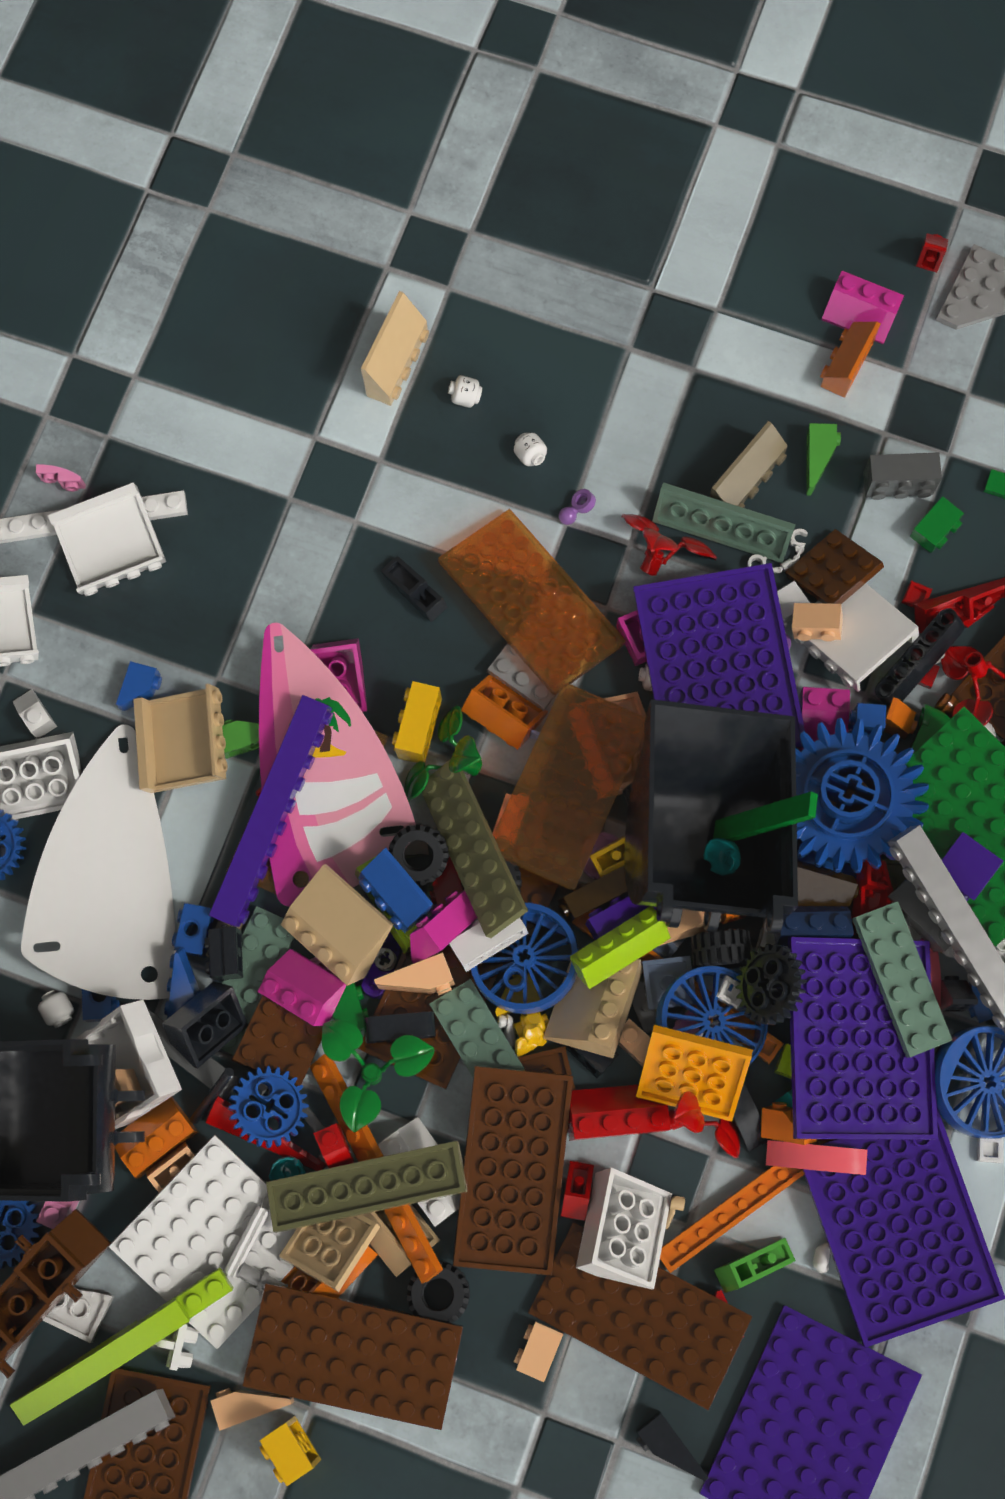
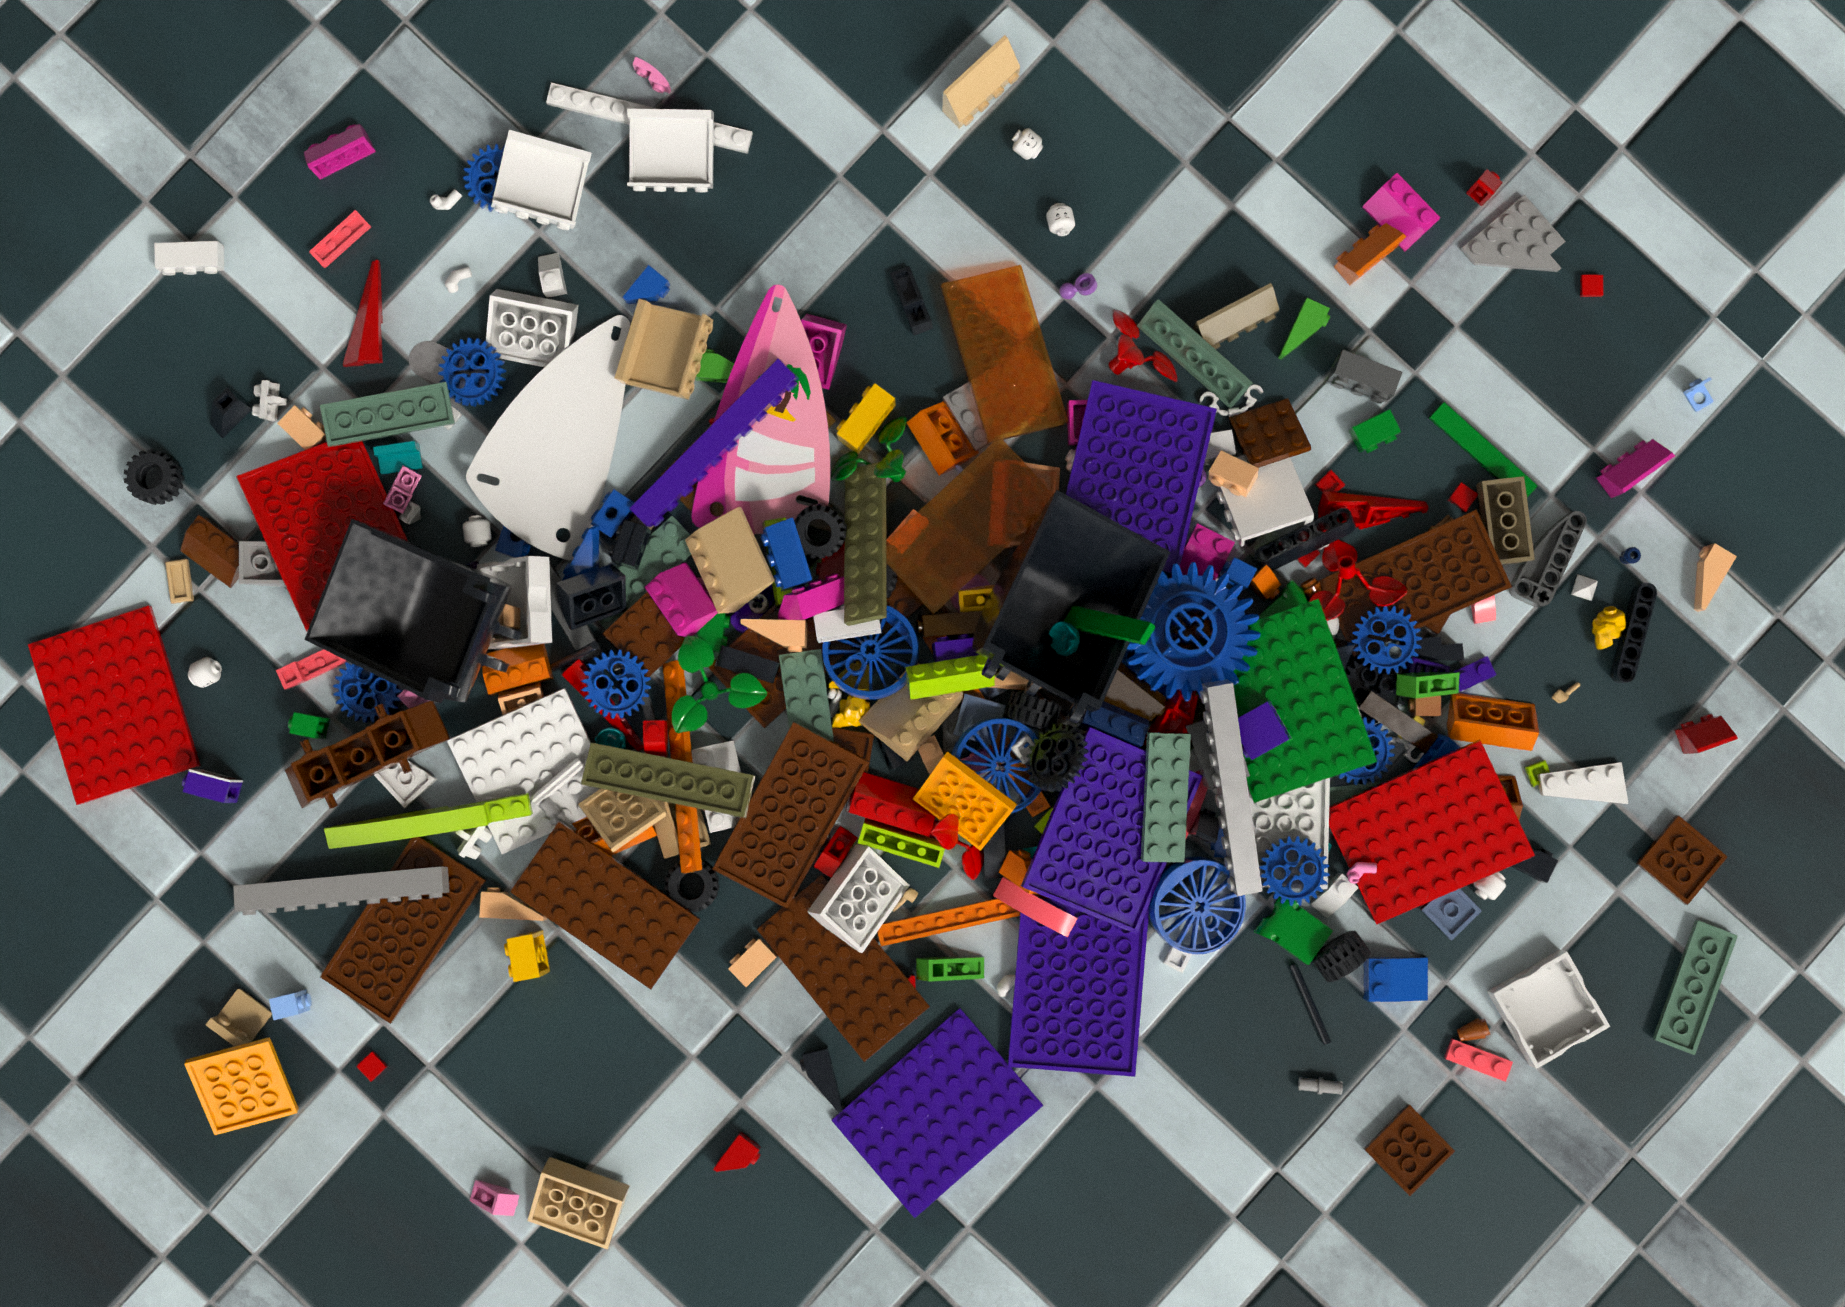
camera: 15 degrees right, 10 degrees up
none -> lime brick [858,818,945,868]

